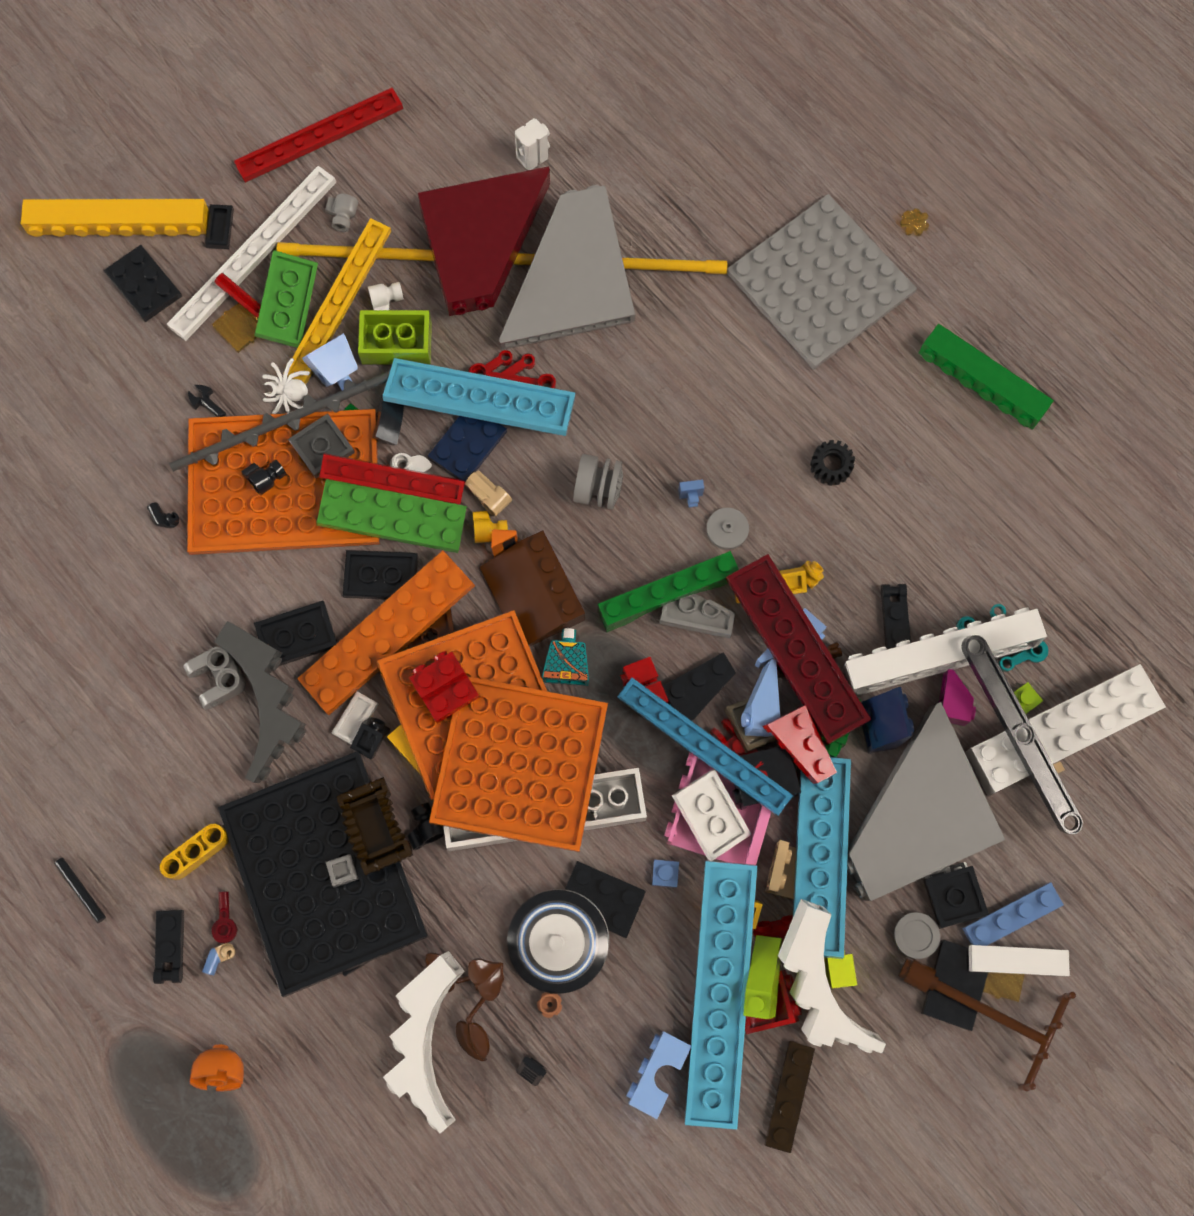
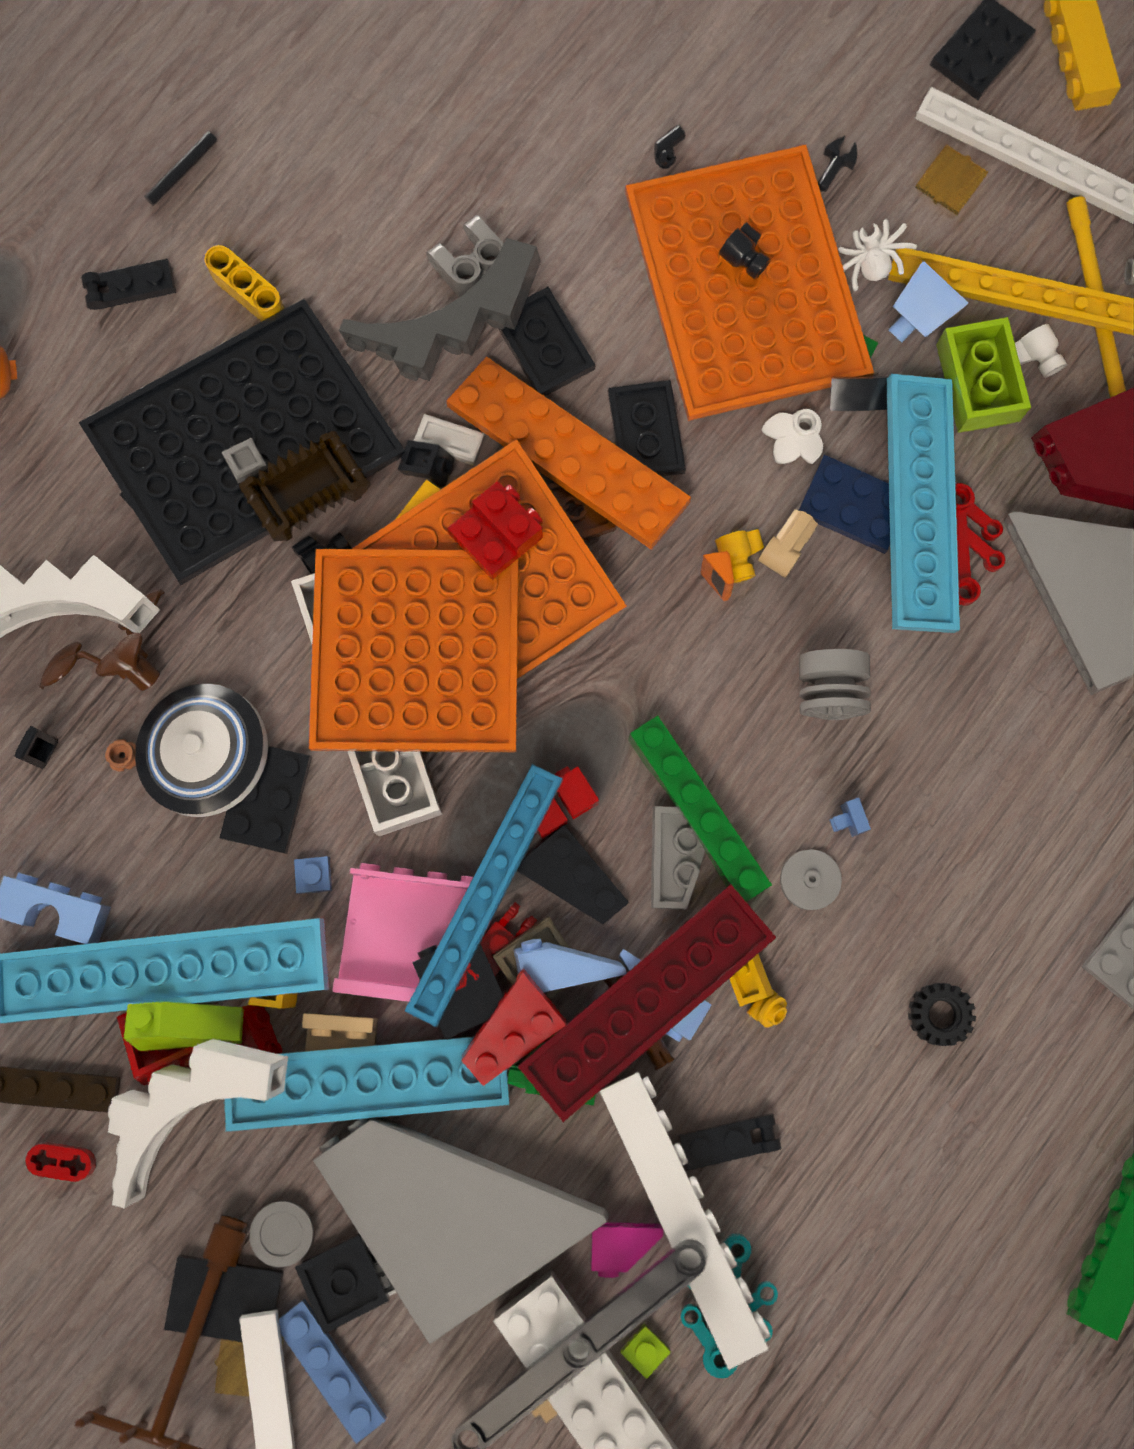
camera: 80 degrees right, 5 degrees up
dark grey plant [169,372,389,472] -> none
arm [202,943,235,976] -> none
black tile [205,204,234,249] -> none
dark red plate [211,892,238,943] -> none
red axle [215,273,261,318] -> none
bright green plate [254,250,318,348] -> none
dark grey plate [288,413,355,478] -> none
bright green plate [317,479,467,553] -> none
red plate [319,453,465,504] -> none
reddish brown slope [480,530,585,647] -> none
torso [542,628,589,686] -> none
white plate [672,770,751,861] -> none
neon yellow brick [824,950,857,989] -> none
dark blue slope [861,687,914,754] -> none
none -> red beam [26,1142,96,1182]

